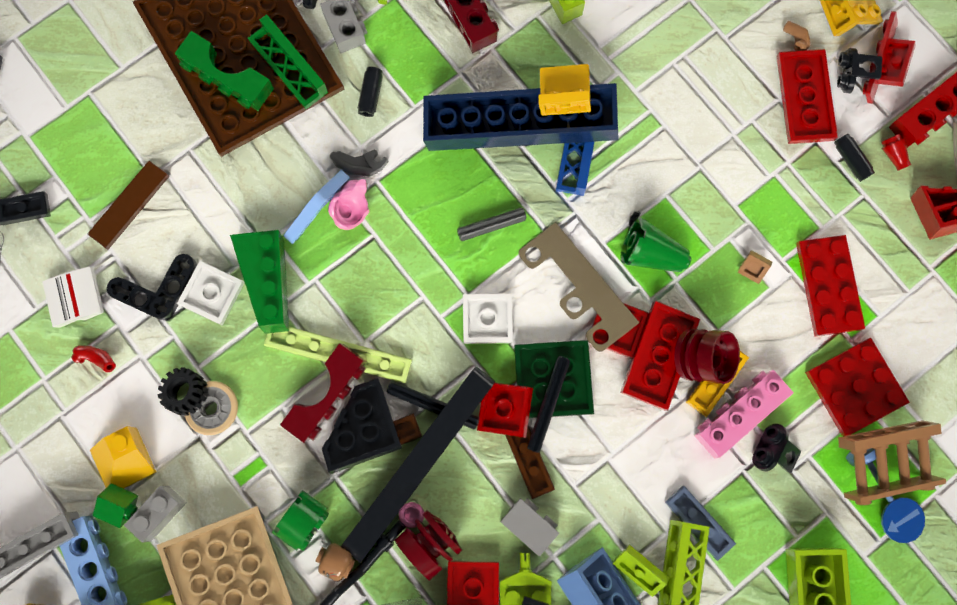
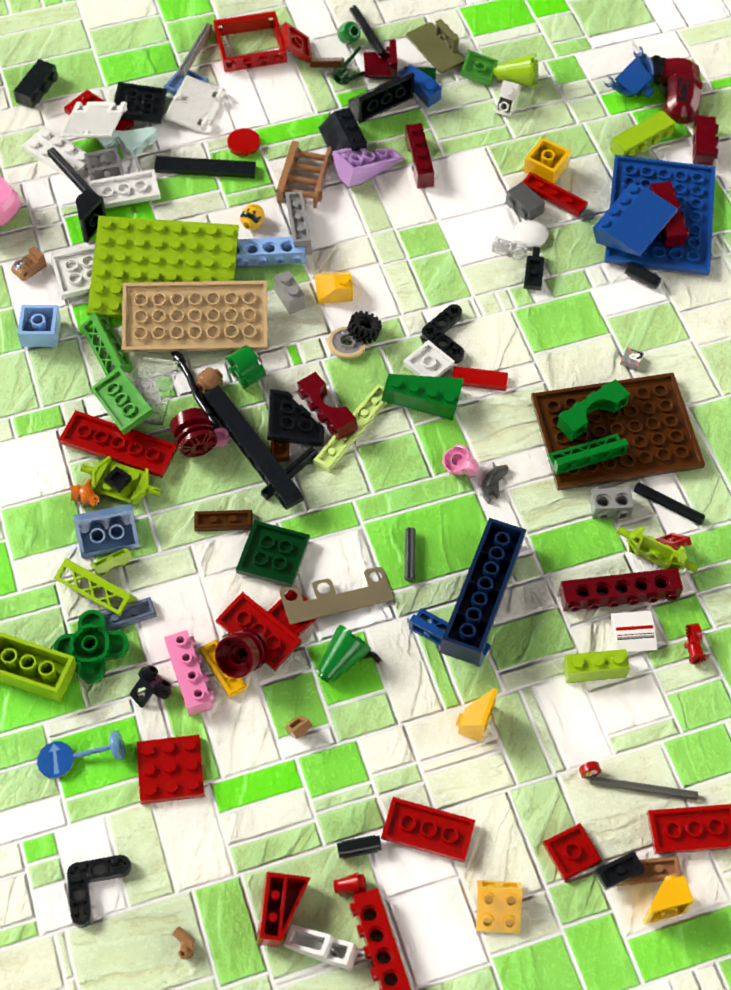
camera: 110 degrees right, 20 degrees down
white slope [42,267,104,328] -> none
red arm [71,345,116,372] -> none
reddish brown tile [87,161,170,250] -> none
green brick [93,483,138,528] -> none
light blue beam [283,170,350,244] -> none
black piece [357,67,383,117] -> none
white plate [463,294,513,344] -> none
red tile [477,383,533,438] -> none
light grey brick [500,498,559,557] -> none
black axle [527,356,570,453] -> none
yellow bracket [539,64,591,116] -> none
medium nougat arm [783,21,811,51] -> none
red plate [796,235,865,337] -> none
black bracket [837,48,882,94] -> none
medium nougat fence [838,420,946,505] -> none
red bracket [863,11,916,104] -> none
none -> green plant [54,610,130,684]
none -> red tile [452,366,508,391]
none -> yellow slope [456,688,498,742]
none -> tile [620,347,644,370]

